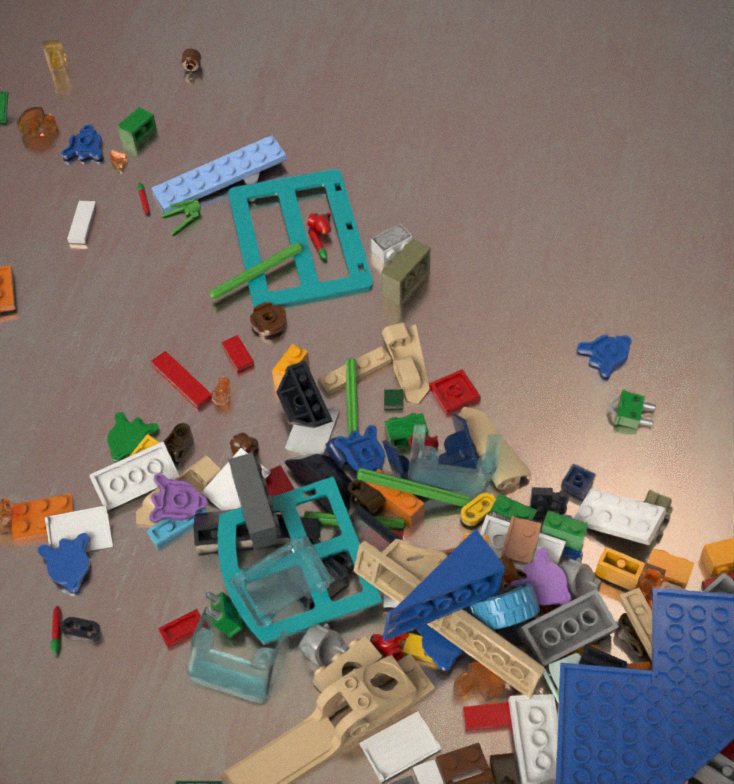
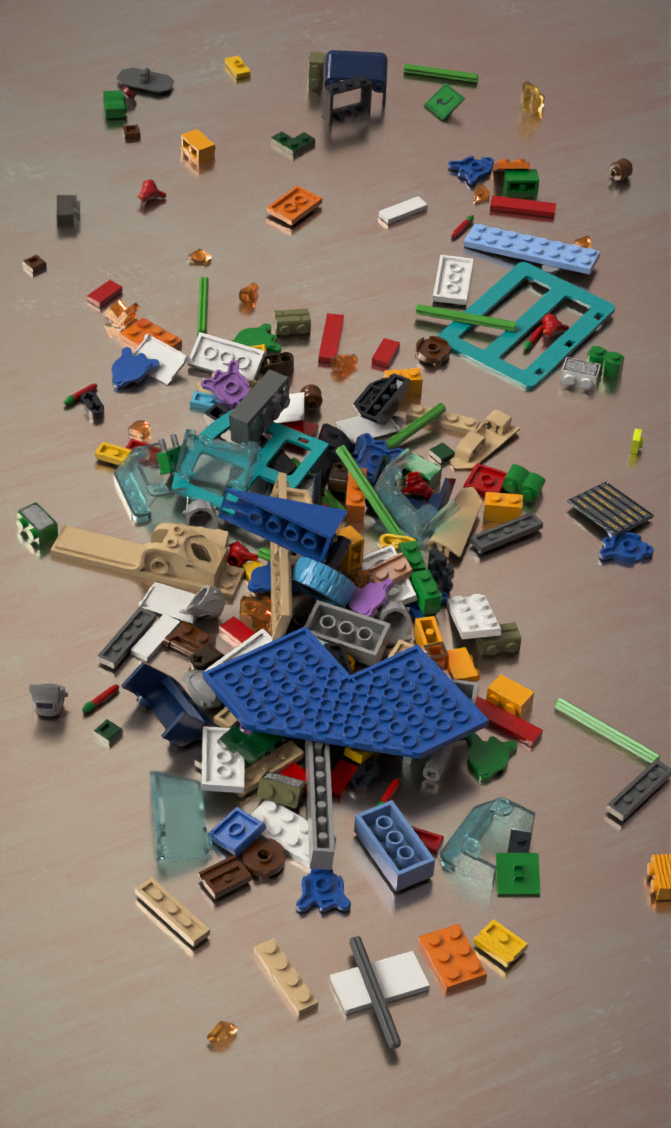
camera: 45 degrees right, 10 degrees down
clear orange brick [17,107,58,137] -> none
bright green plant [161,198,201,235] -> none
olive brick [381,239,431,305] -> none
dark blue piece [561,463,596,499] -> none
green piece [608,389,656,429] -> none
none -> yellow plate [95,442,136,468]
none -> clear orange tile [128,420,150,439]
none -> light grey helmet [179,585,225,619]
none -> bright green axle [197,277,209,335]
none -> clear orange cone [239,283,259,304]
none -> olive brick [273,308,311,336]
none -> white plate [433,255,473,305]
none -> dark grey plate [470,512,543,554]
none -> light orange brick [483,492,523,523]
none -> red tile [490,196,556,217]
none -> orange plate [493,159,530,171]
none -> green brick [502,464,546,502]
none -> piece [567,482,654,537]
none -> clear orange tile [574,235,591,248]
none -> green brick [586,346,625,380]
none -> neon yellow plate [630,428,644,454]

